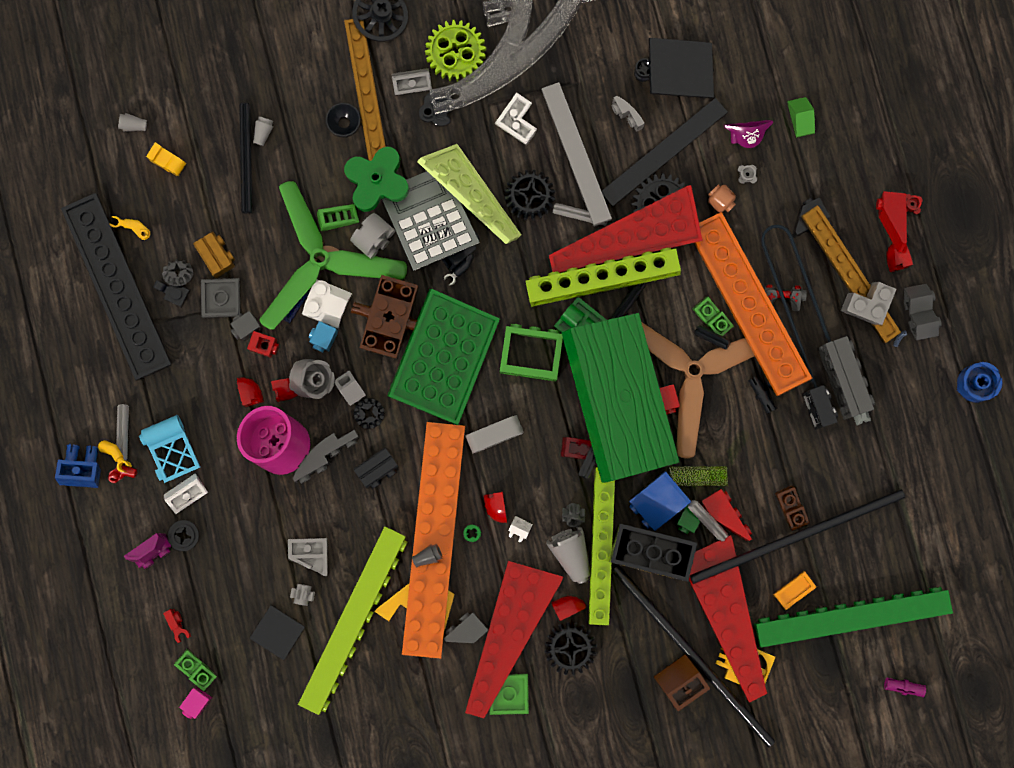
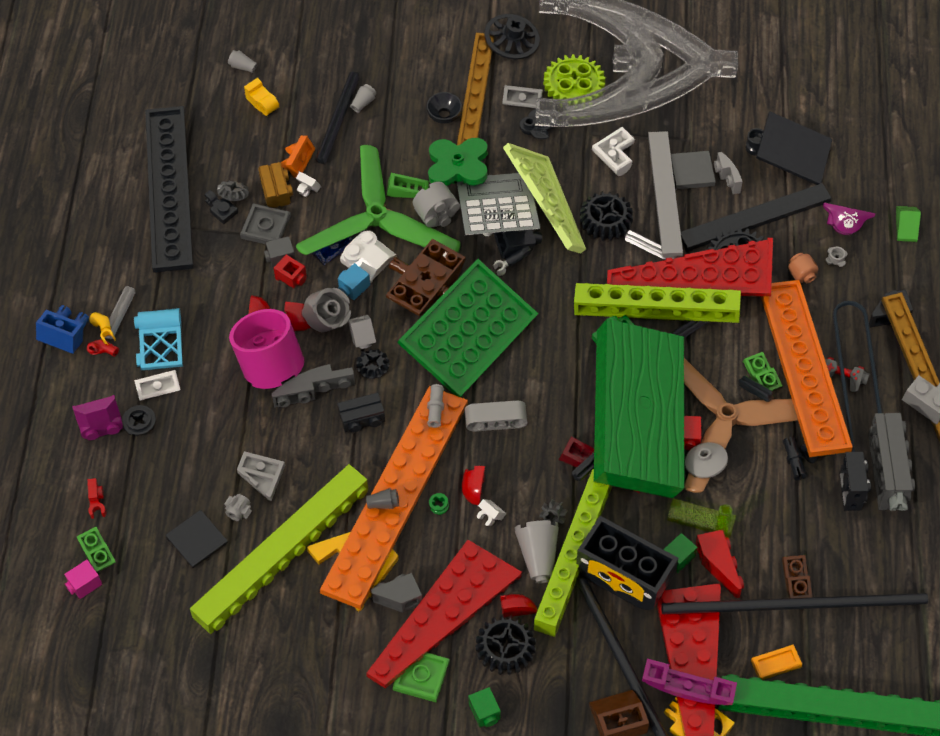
camera: 20 degrees right, 25 degrees down
yellow arm [109,216,150,240] -> none
bright green window [500,324,563,382] -> none
blue slope [629,471,691,531] -> none
light grey axle [688,500,728,541] -> none
none -> orange tile [281,136,315,178]
none -> white tile [296,172,321,198]
none -> light grey pin [427,384,444,428]
none -> green brick [468,687,501,728]
none -> magenta slope [642,658,737,705]
none -> dark grey tile [671,151,715,189]
none -> light grey dish [685,442,728,478]

